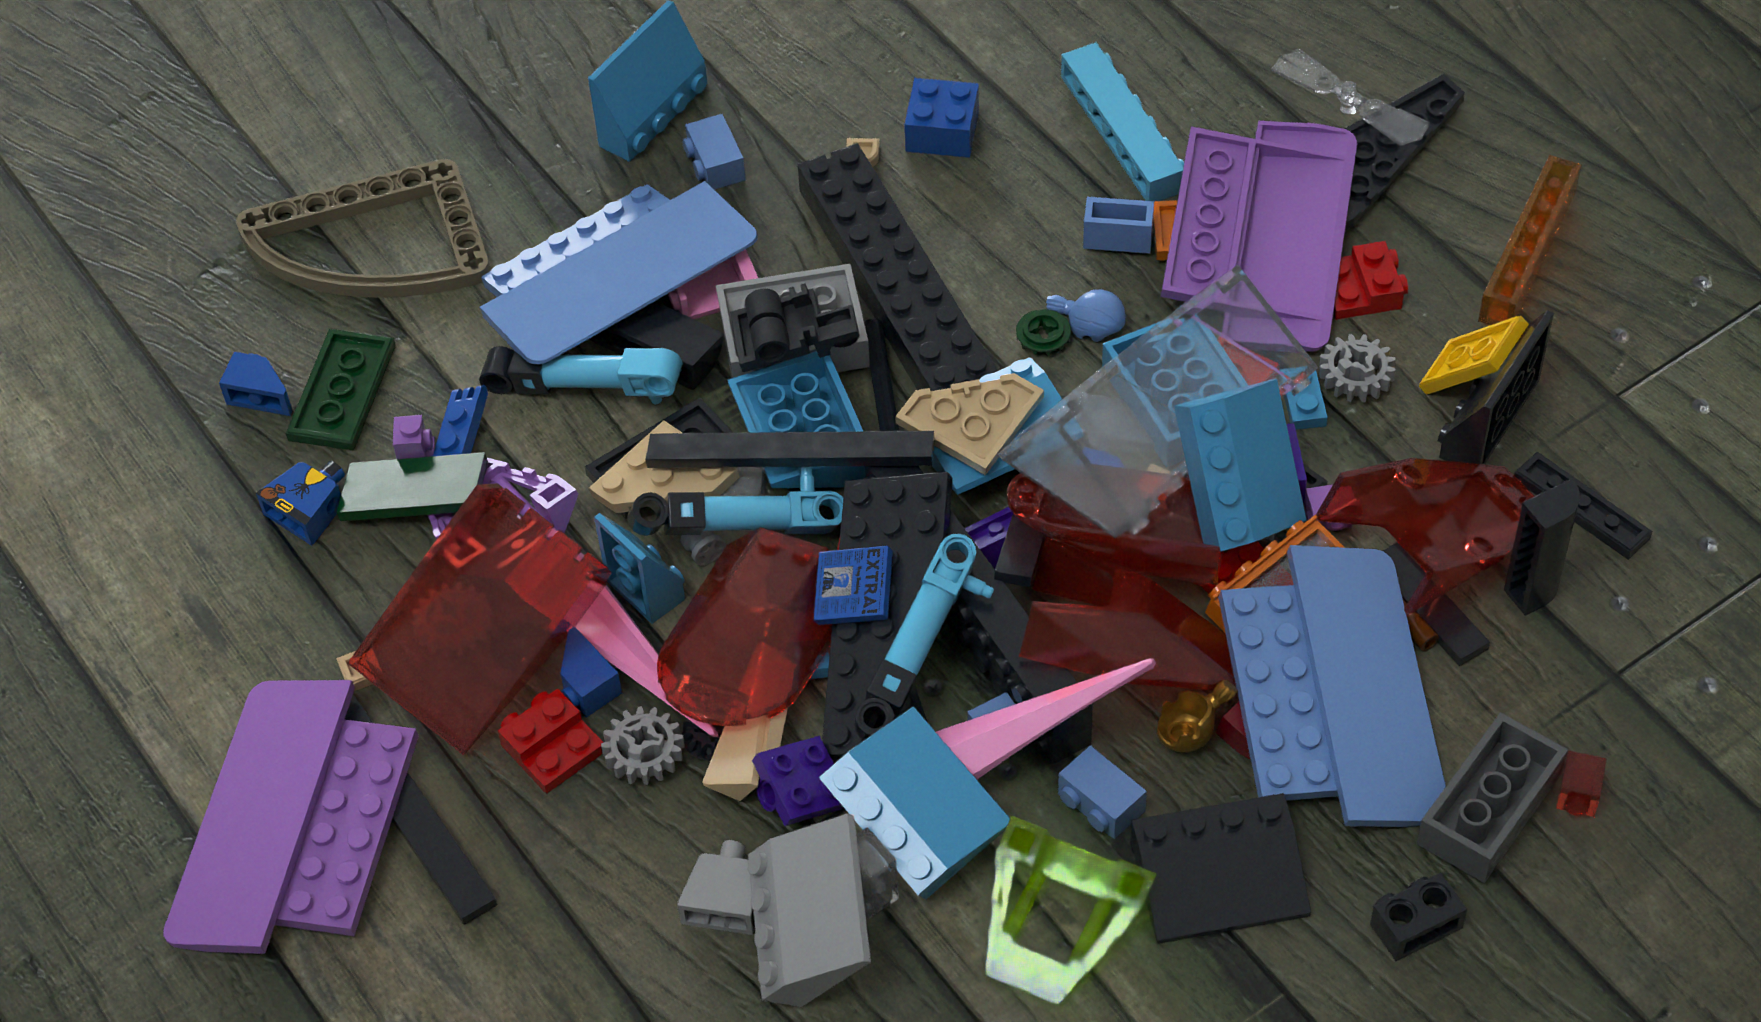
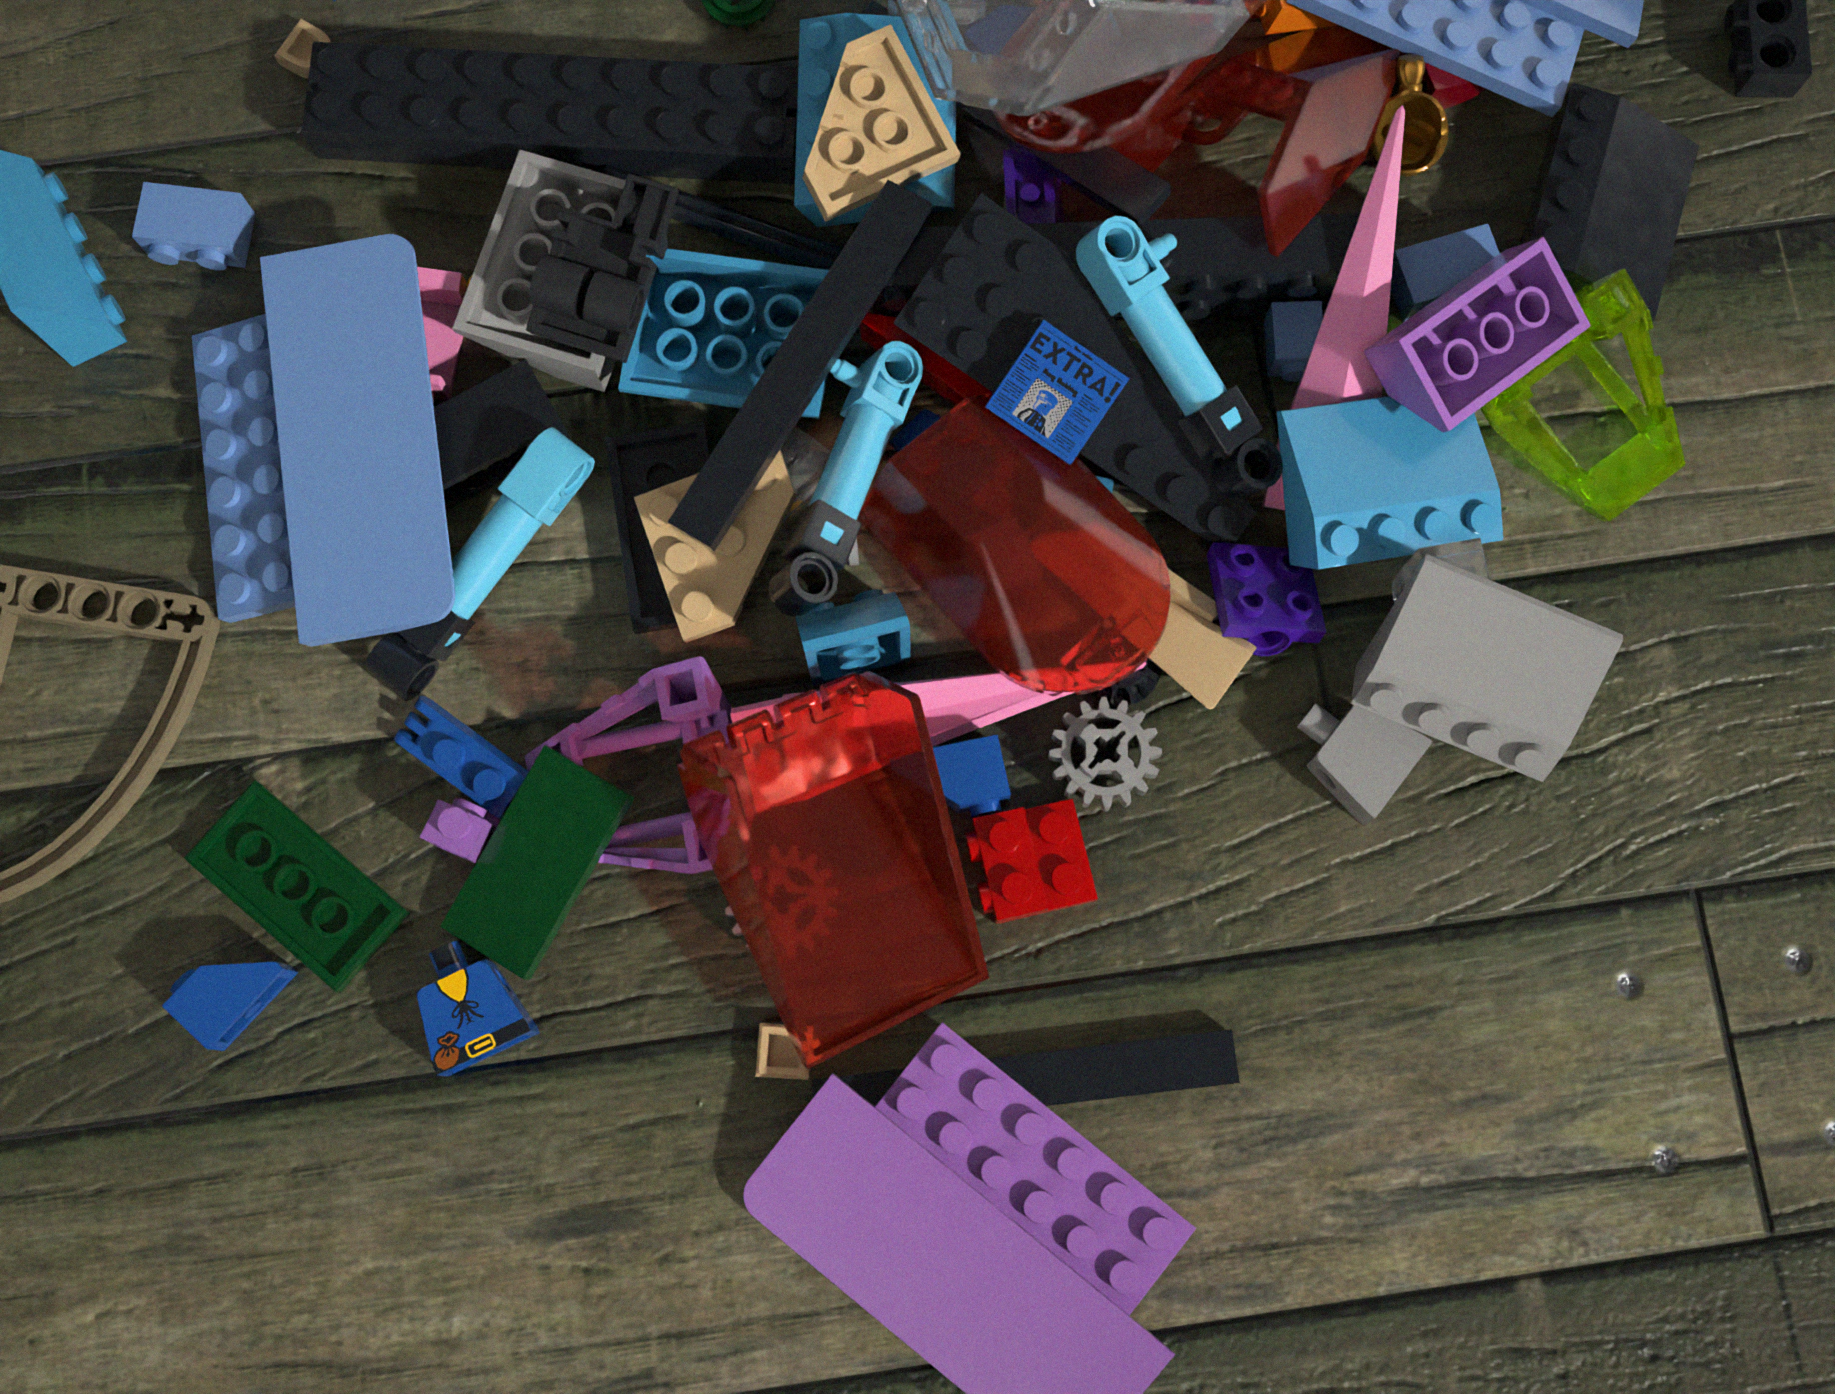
camera: 65 degrees left, 25 degrees up
none -> medium lavender slope [1364,237,1591,432]

